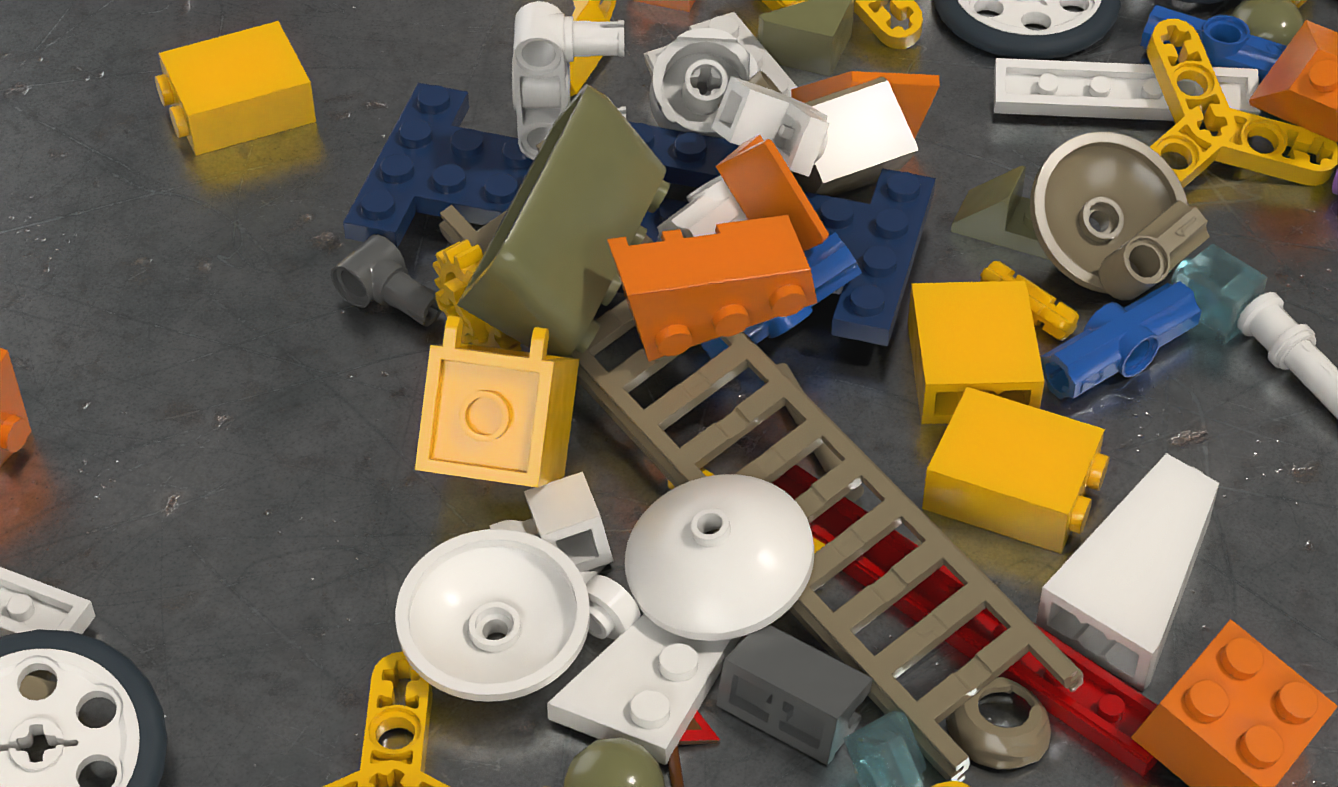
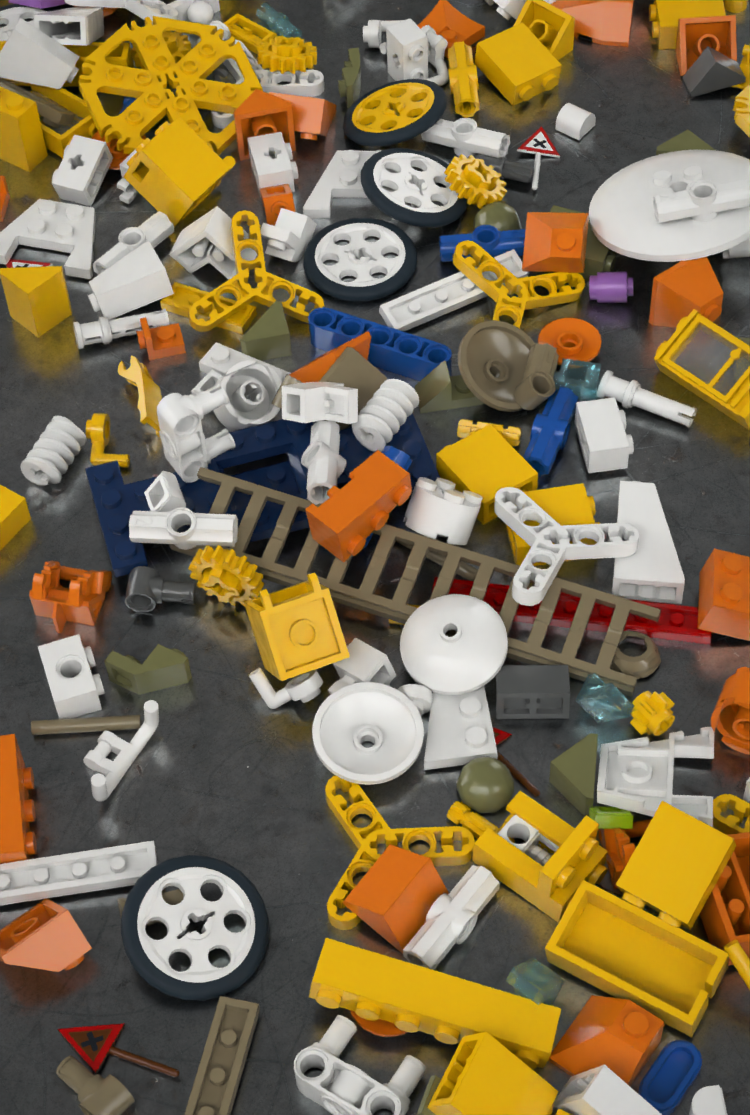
camera: 30 degrees left, 5 degrees up
olive windscreen [457,84,670,357] -> none
orange panel [716,135,829,252] -> none
none -> white piece [20,416,87,486]
none -> orange piece [29,560,112,633]
none -> dark tan bar [31,715,142,735]
none -> white brick [38,634,105,719]
none -> white piece [83,700,159,801]
none -> yellow plate [85,413,130,468]
none -> olive slope [105,644,192,695]
none -> white piece [129,507,238,550]
none -> white brick [144,471,186,512]
none -> white plate [249,668,323,709]
none -> blue beam [308,307,452,381]
none -> white piece [351,379,420,452]
none -> white brick [403,477,483,545]
none -> white piece [494,487,639,606]
none -> orange dish [538,318,602,367]
none -> white brick [575,397,634,473]

